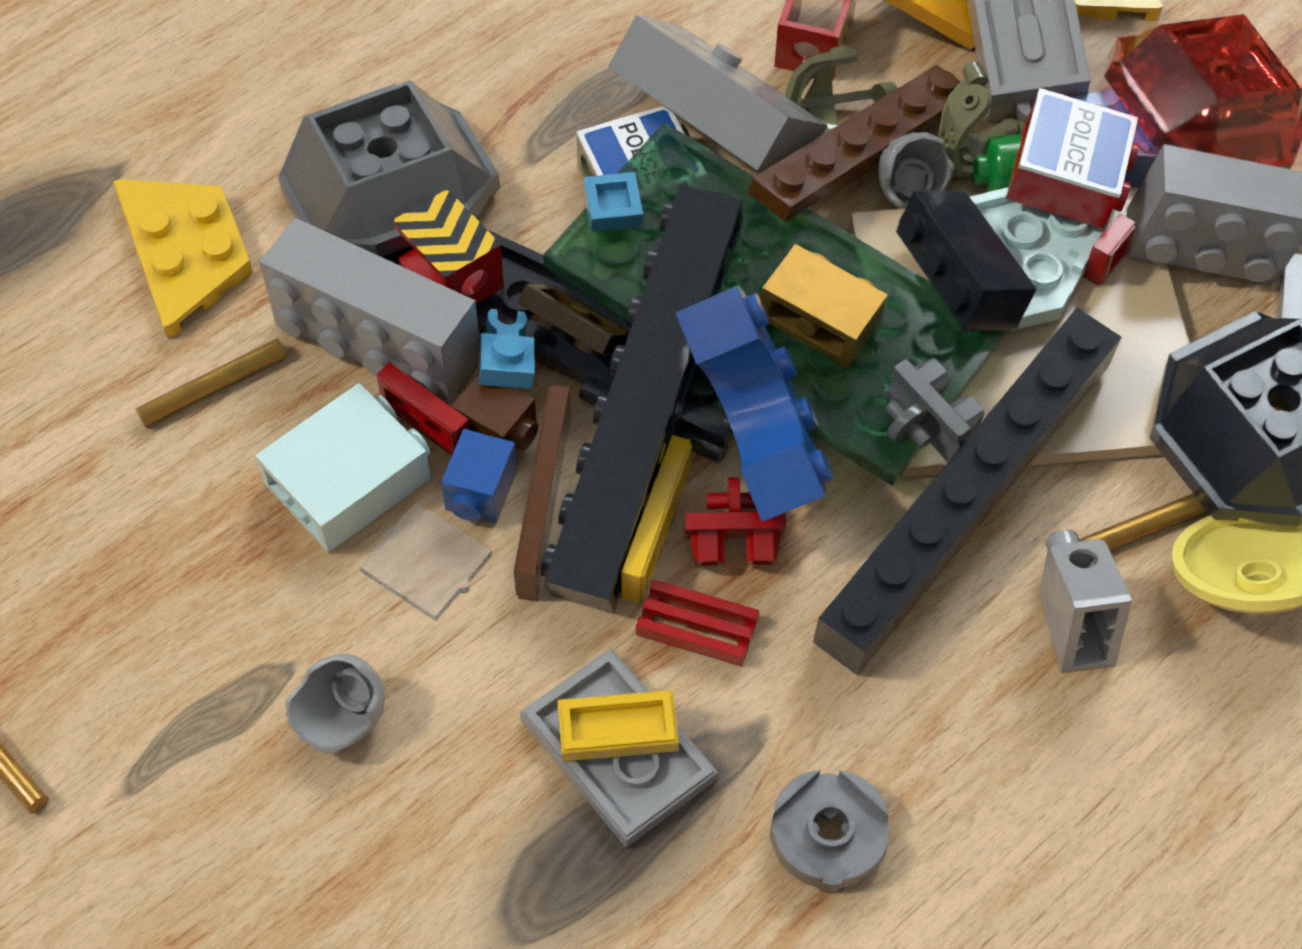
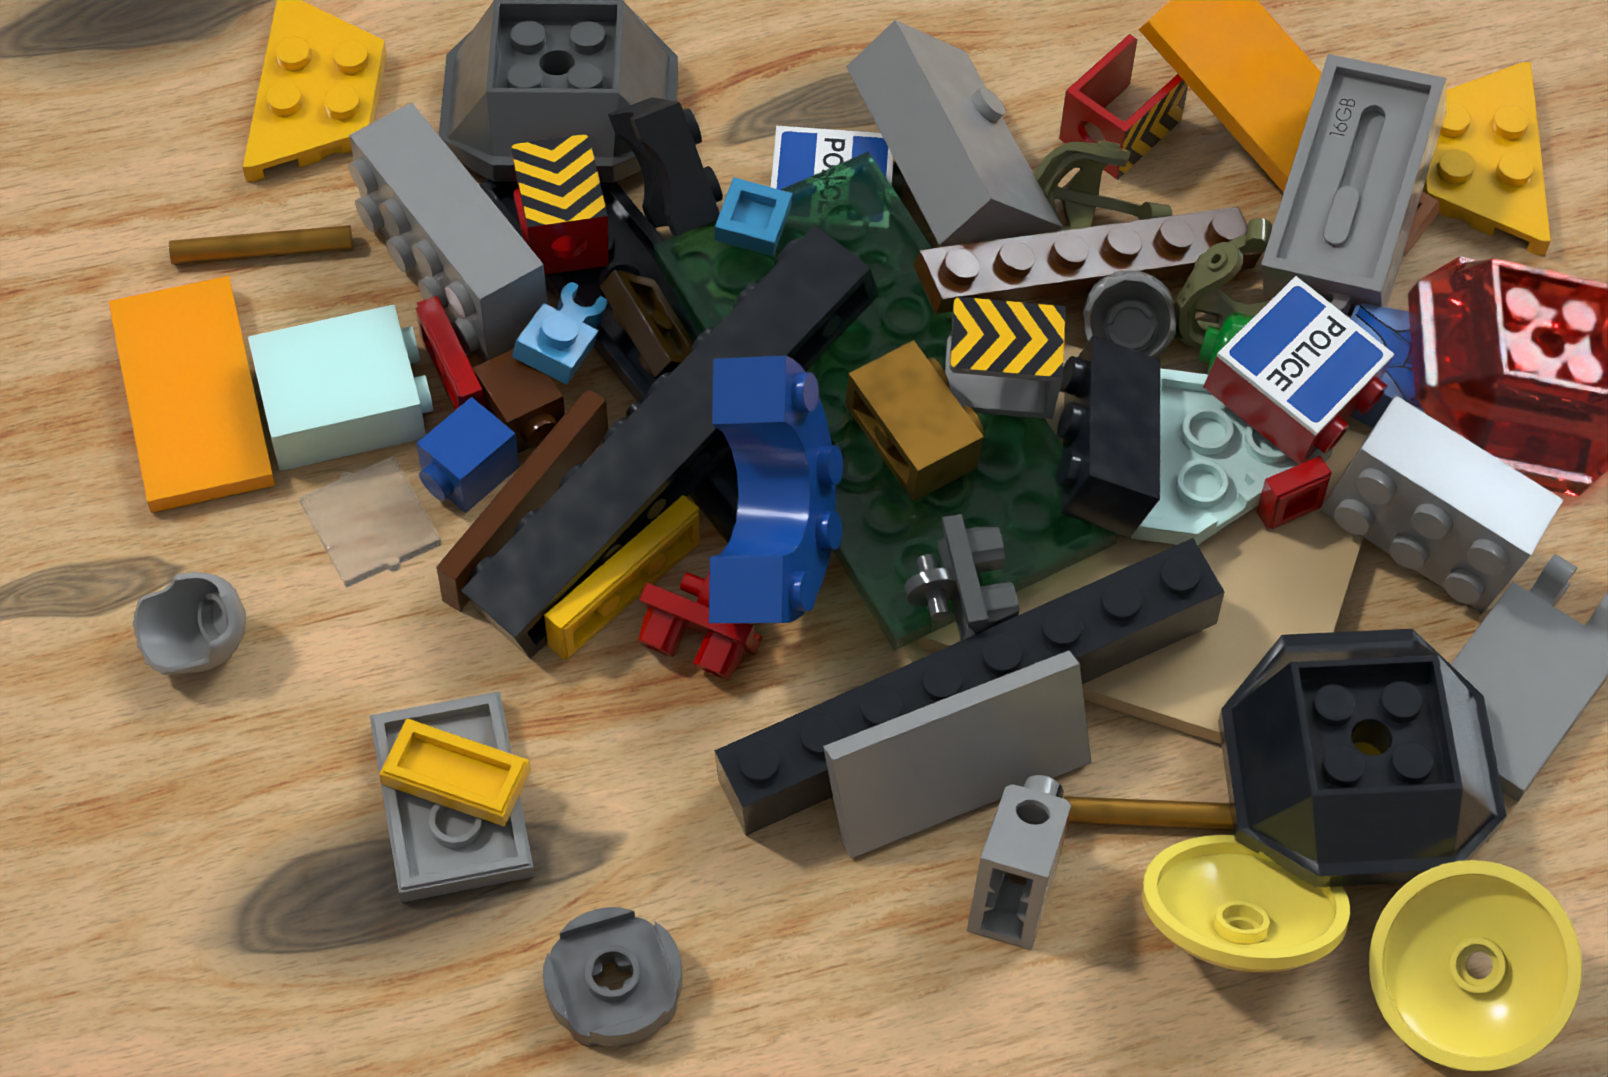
camera: 25 degrees right, 0 degrees up
red tile [635,579,760,667] -> none
none -> light orange tile [108,276,275,513]
none -> black brick [608,97,723,236]
none -> light grey tile [823,651,1092,859]
none -> piece [945,297,1066,419]

